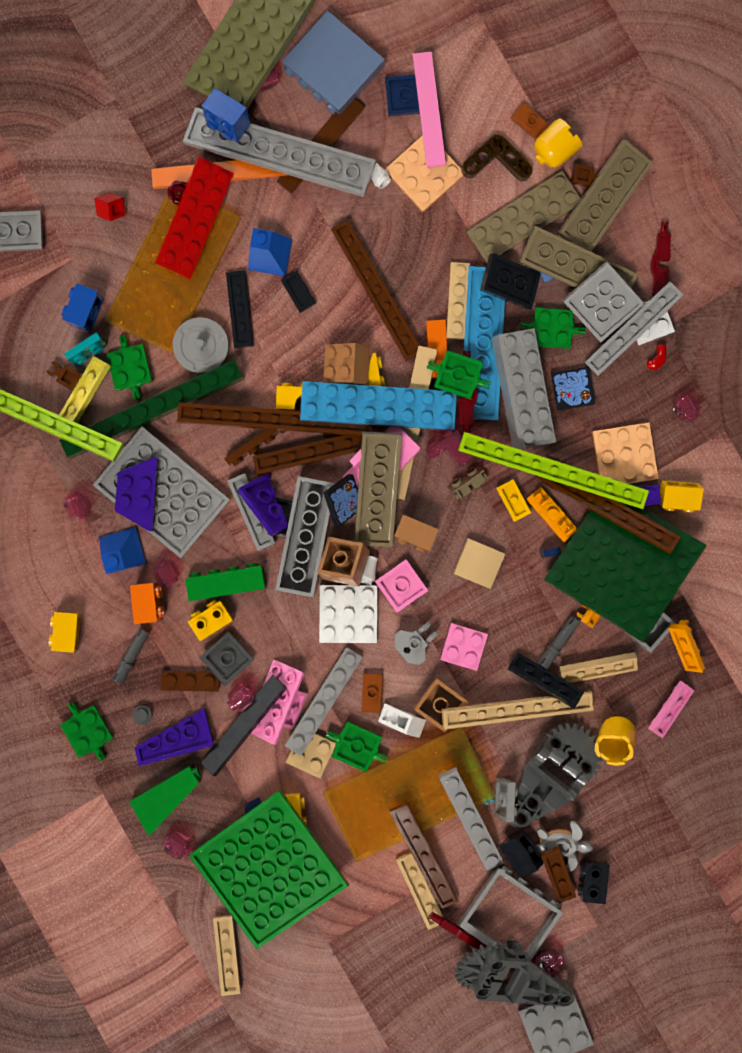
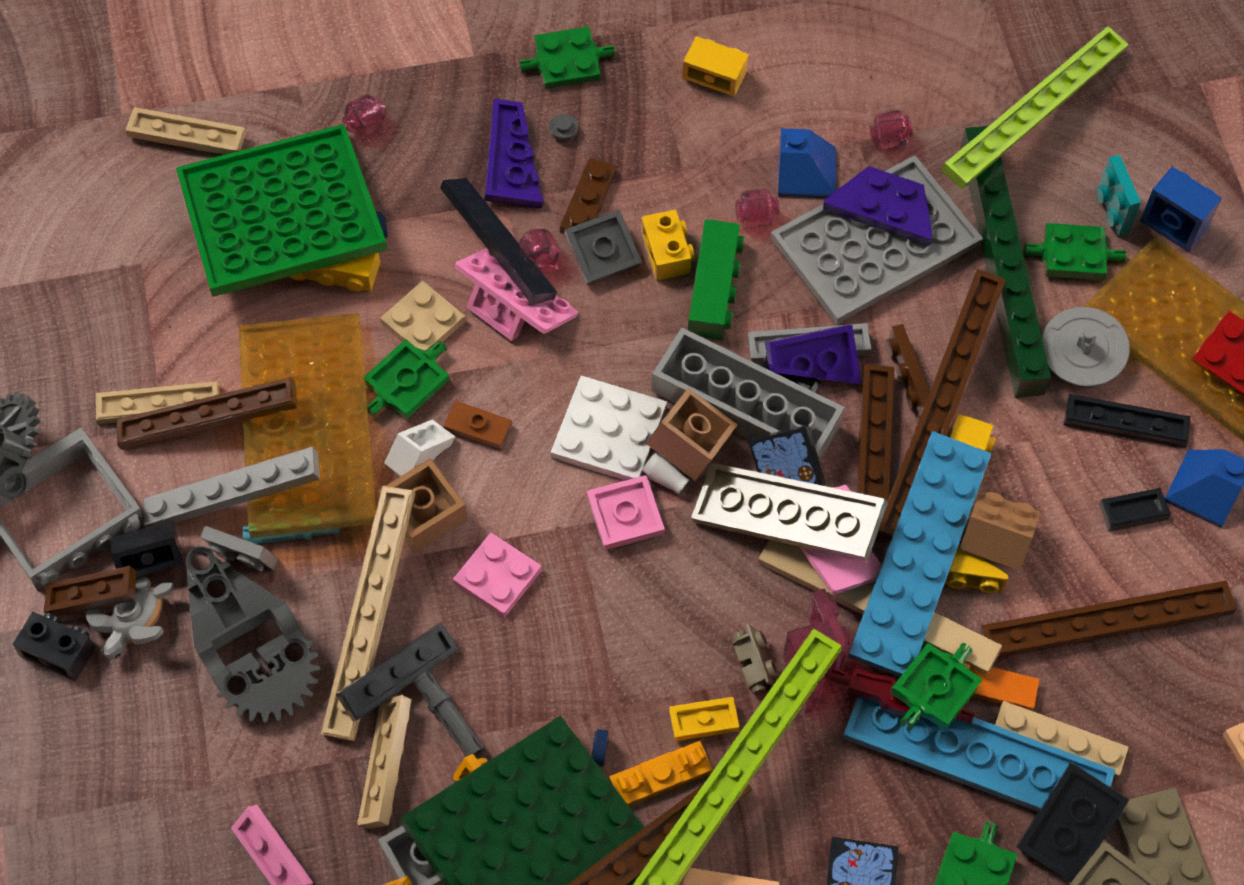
camera: 105 degrees right, 25 degrees down
reddish brown plate [46,361,82,391] -> none
light yellow plate [59,356,111,423] -> none
dark grey pin [112,628,150,685] -> none
green slope [129,764,201,836] -> none
orange brick [130,583,165,624] -> none
light grey plate [285,647,362,756] -> none
medium nougat brick [394,515,439,554] -> none
light grey hinge [395,621,439,665] -> none
dark red piece [429,911,487,950] -> none
tan slope [453,538,505,589] -> none
light grey brick [491,328,556,449] -> none
yellow cylinder [595,716,637,766] -> none

